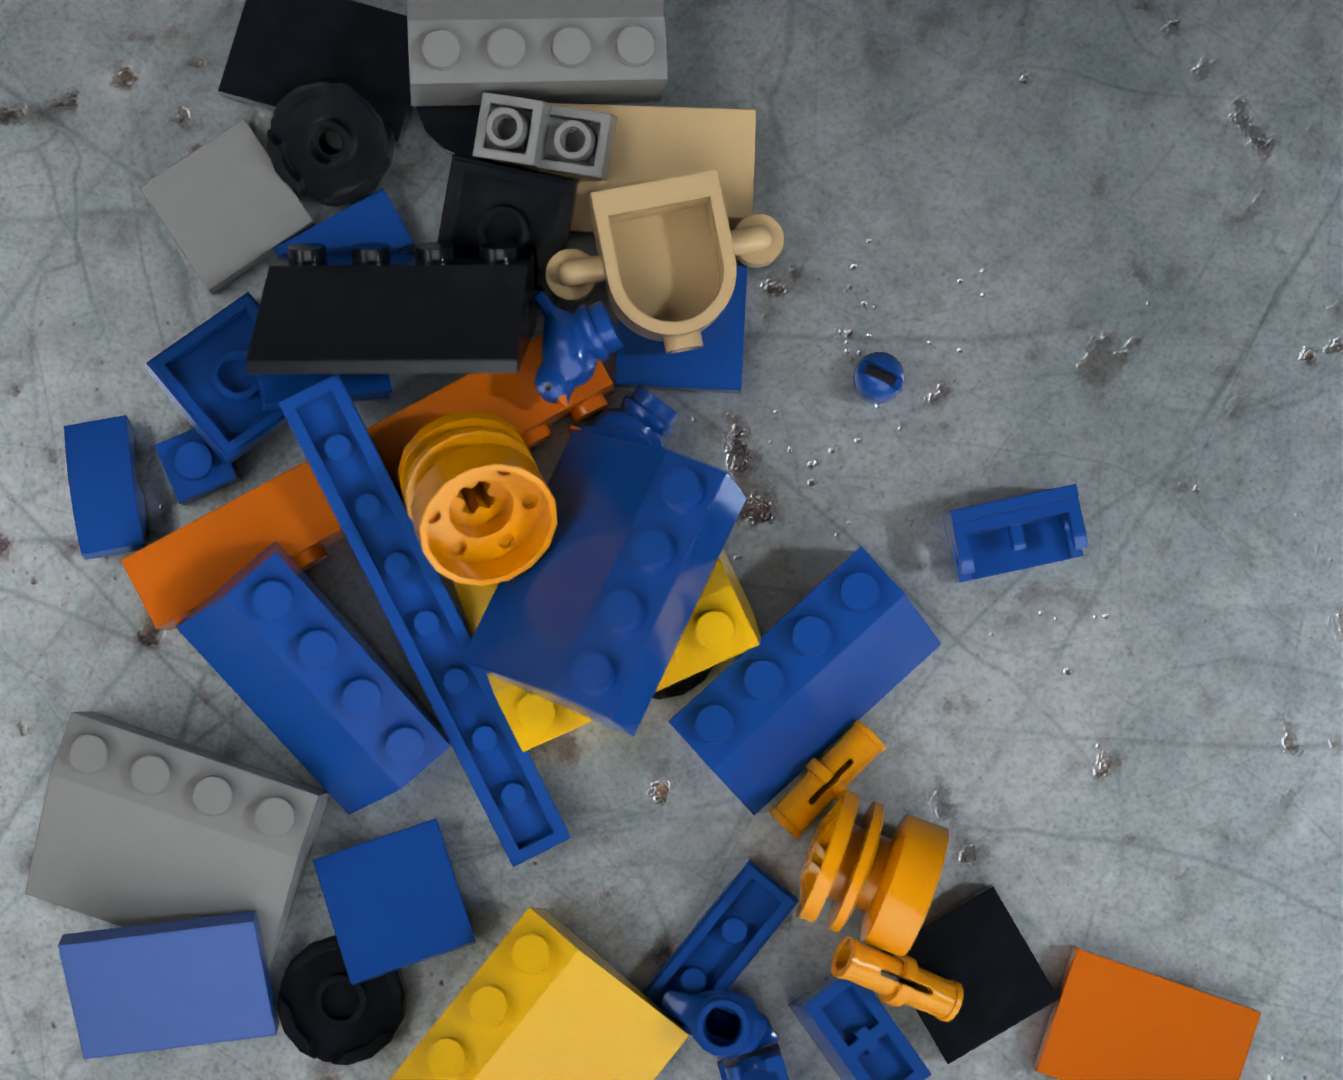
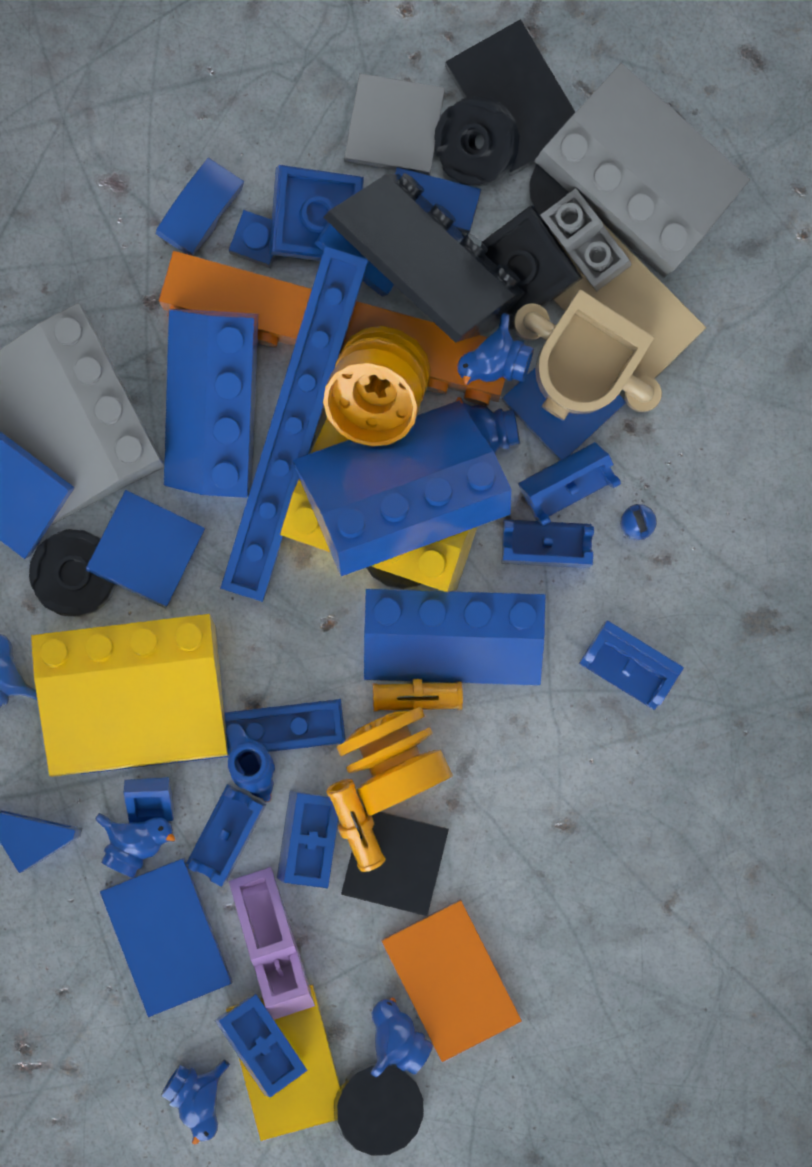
camera: 45 degrees right, 0 degrees up
none -> blue hinge [501,519,594,568]
none -> blue hinge [518,442,621,526]

